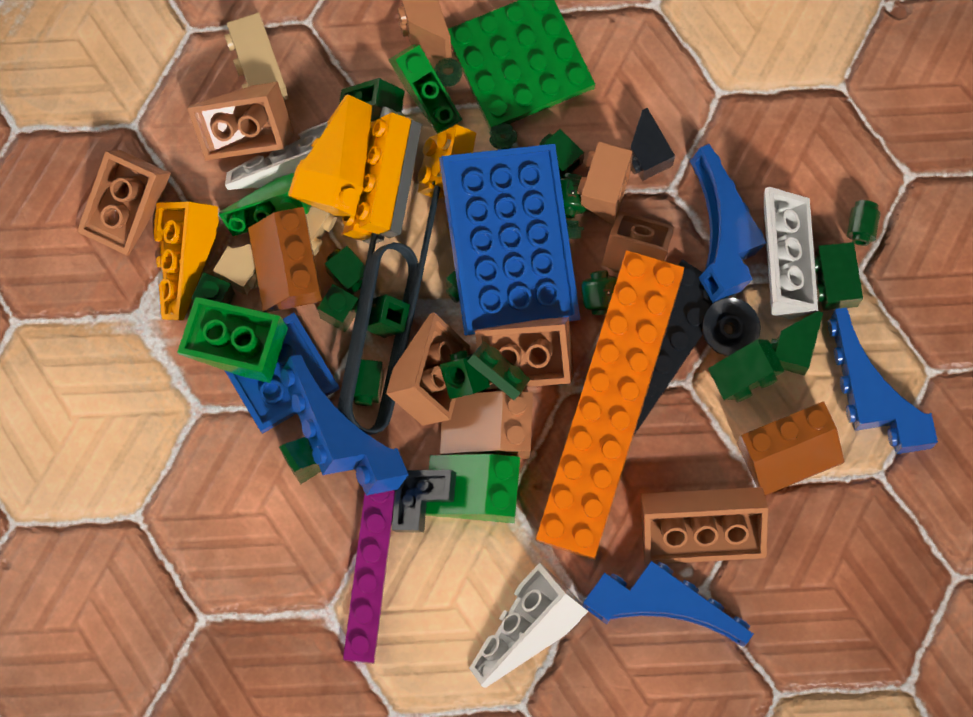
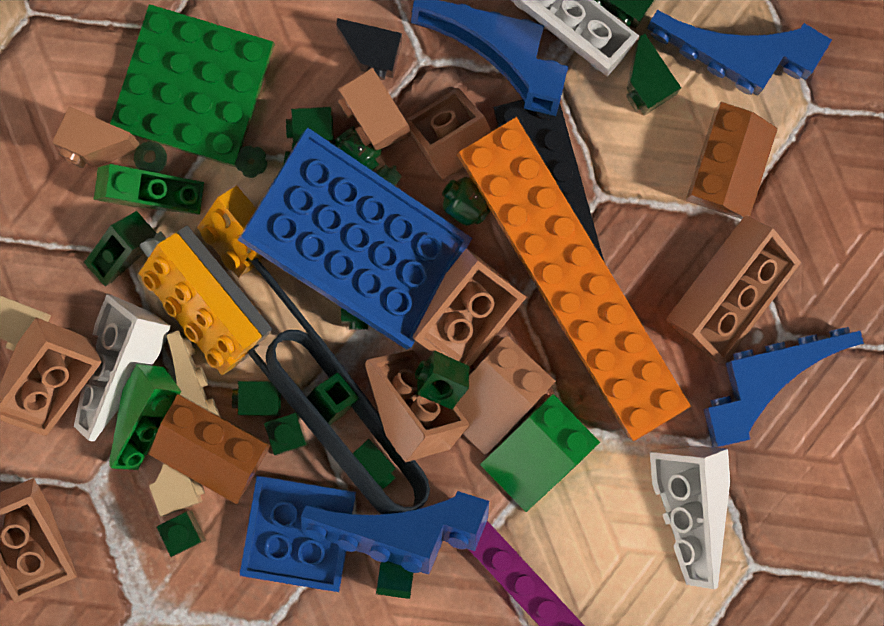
camera: 55 degrees left, 10 degrees up
light orange wedge [154,202,219,321] -> none
green slope [177,297,288,383] -> none
light orange wedge [288,95,372,216] -> none
black plate [392,470,457,532] -> none
dark green plate [467,341,530,400] -> none
black dish [702,298,761,356] -> none
dark green brick [708,339,785,402] -> none

